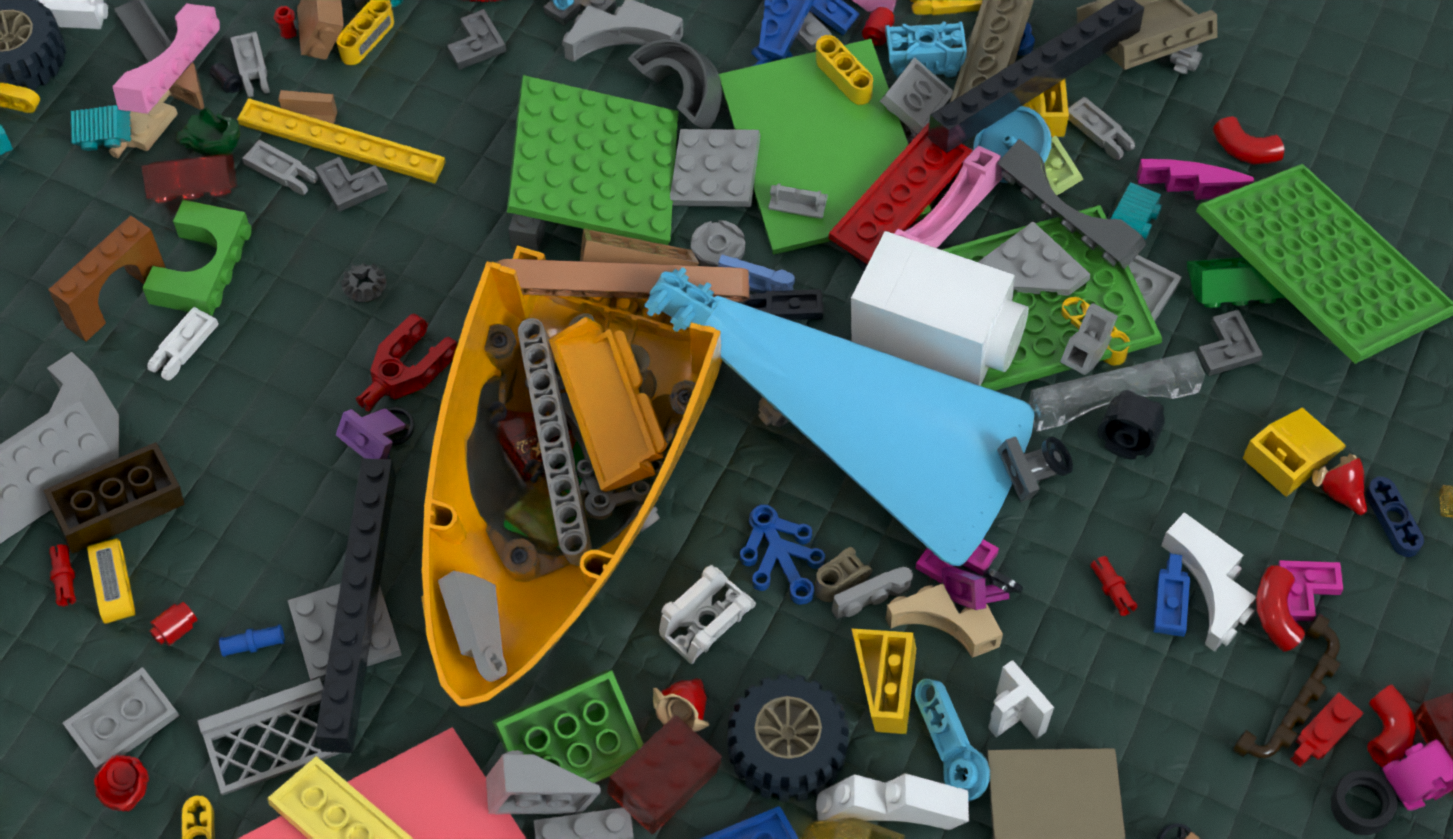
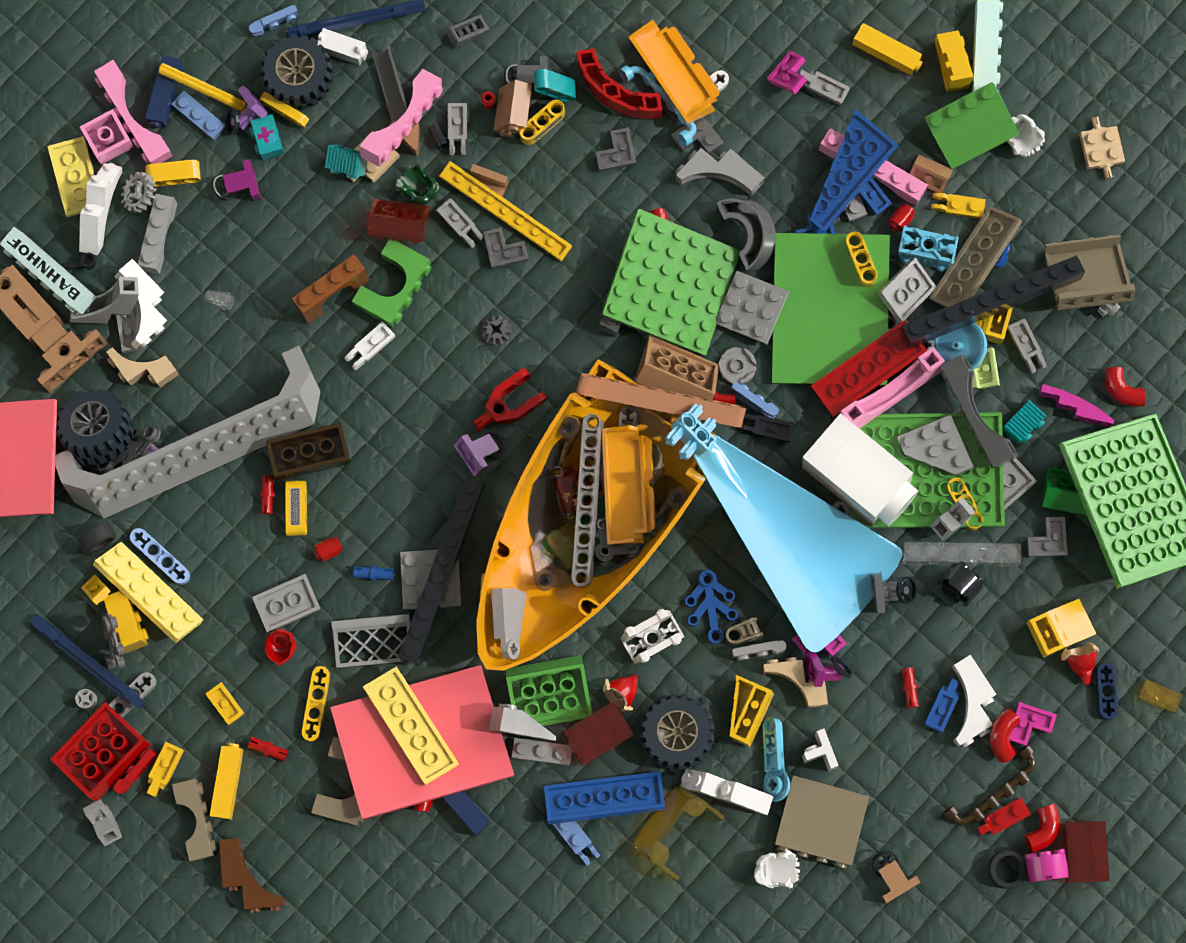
camera: 20 degrees right, 20 degrees up
light grey hinge [768,183,828,219] -> none

